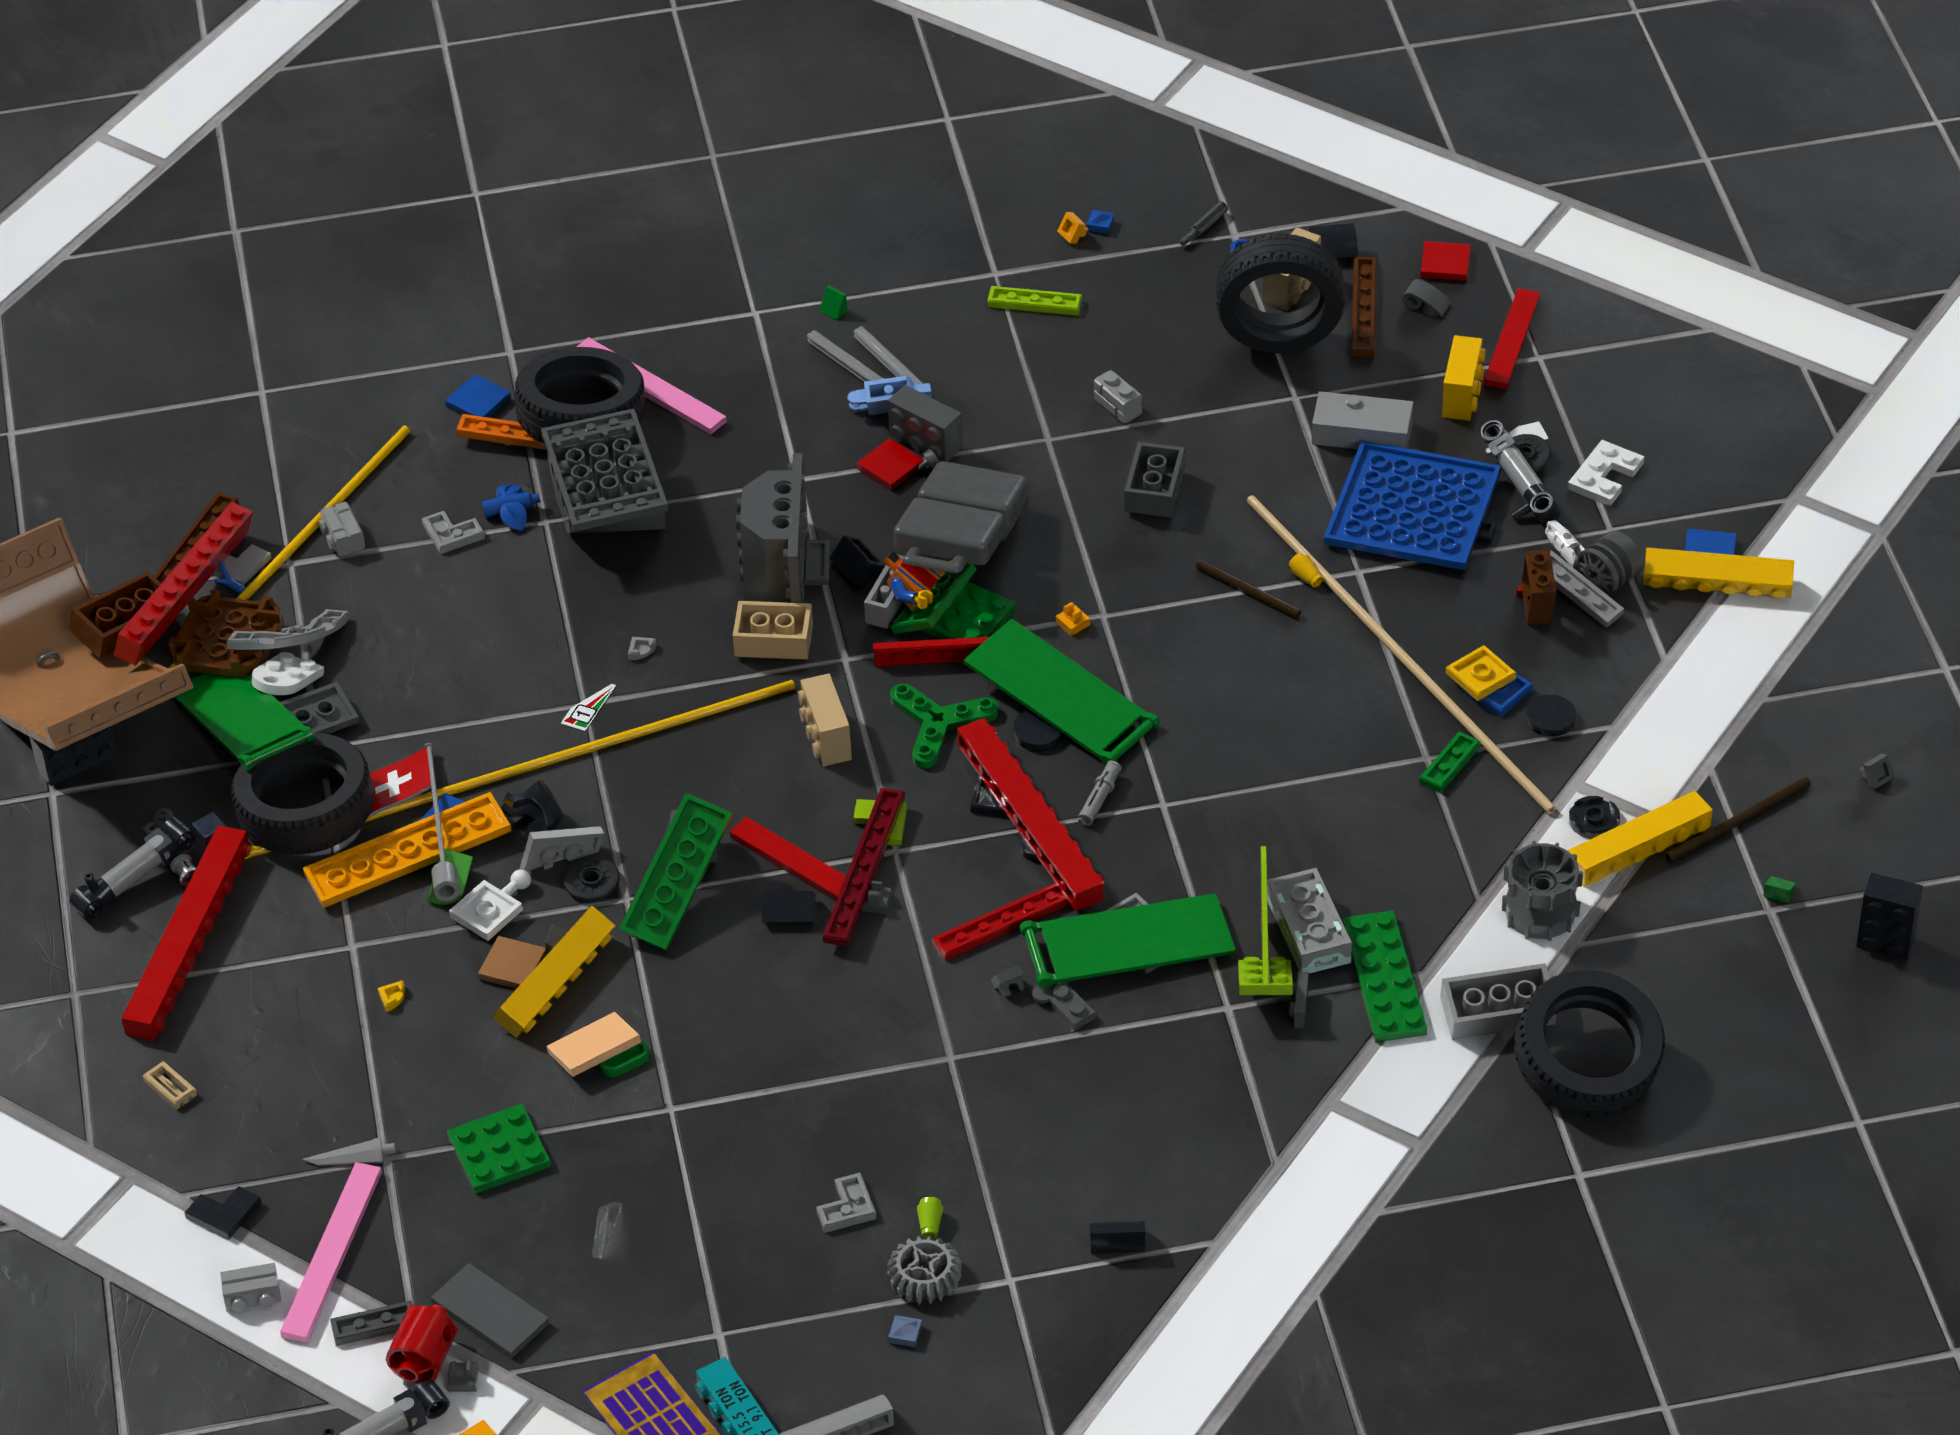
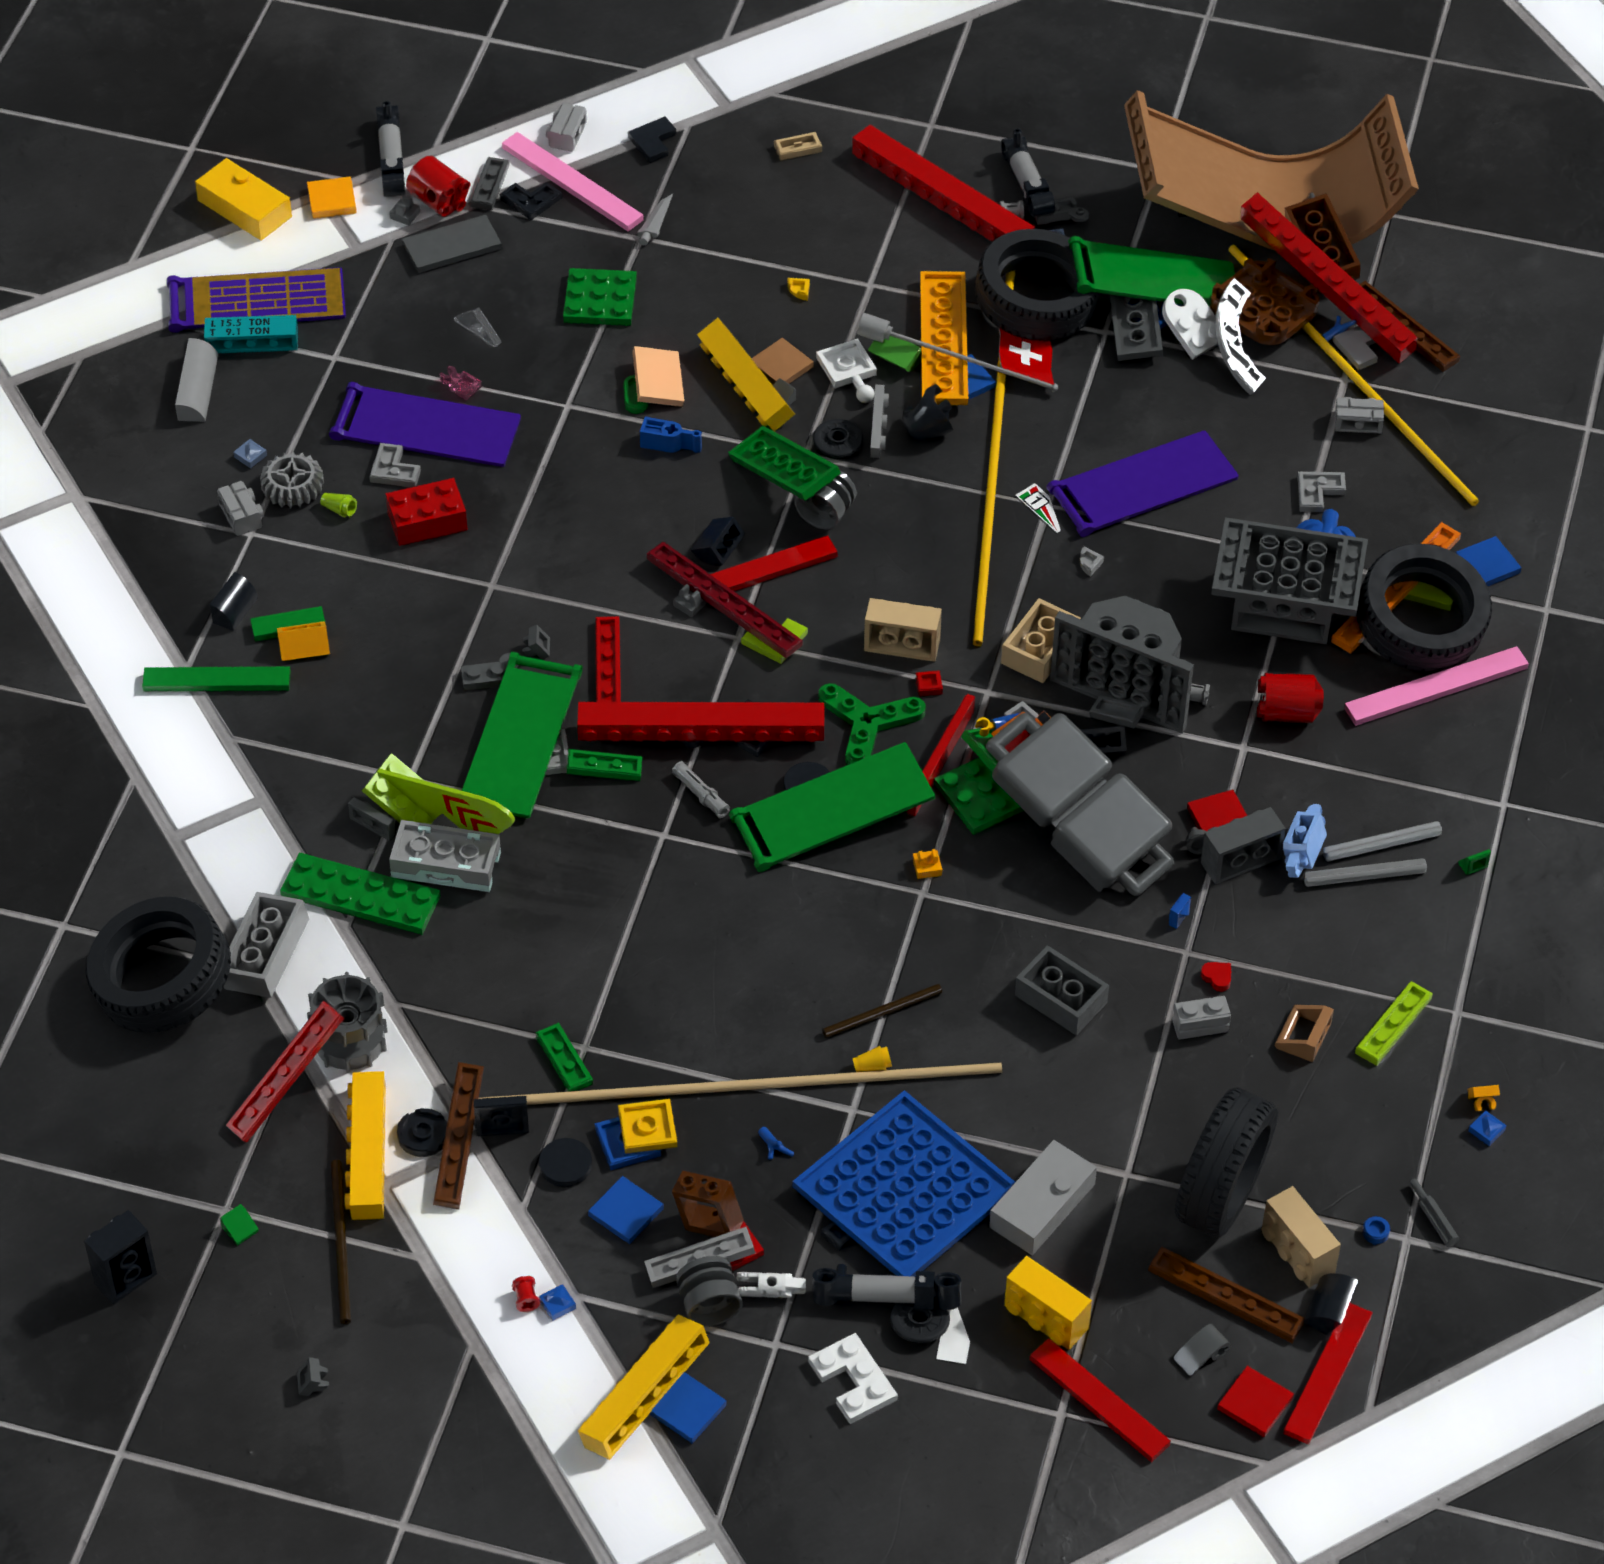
camera: 115 degrees right, 5 degrees up
none -> green tile [142,666,291,692]
none -> light grey brick [217,481,264,536]
none -> red tile [226,1001,344,1142]
none -> green tile [250,606,326,642]
none -> light orange brick [277,621,330,661]
none -> dark purple flag [329,382,521,467]
none -> red brick [385,478,468,546]
none -> reddish brown tile [433,1062,484,1209]
none -> clear pink plate [439,366,482,400]
none -> black tile [473,1096,529,1137]
none -> black tile [500,182,562,220]
none -> red bush [512,1276,540,1312]
none -> blue tile [539,1284,576,1321]
none -> green tile [566,749,642,781]
none -> blue tile [588,1176,664,1244]
none -> blue piece [640,417,702,453]
none -> blue bar [758,1127,794,1160]
none -> red tile [915,670,943,696]
none -> dark purple flag [1046,430,1239,537]
none -> blue tile [1169,893,1191,929]
none -> red tile [1201,962,1231,992]
none -> red cylinder [1257,673,1324,723]
none -> medium nougat tile [1275,1005,1334,1062]
none -> red tile [1284,1302,1373,1445]

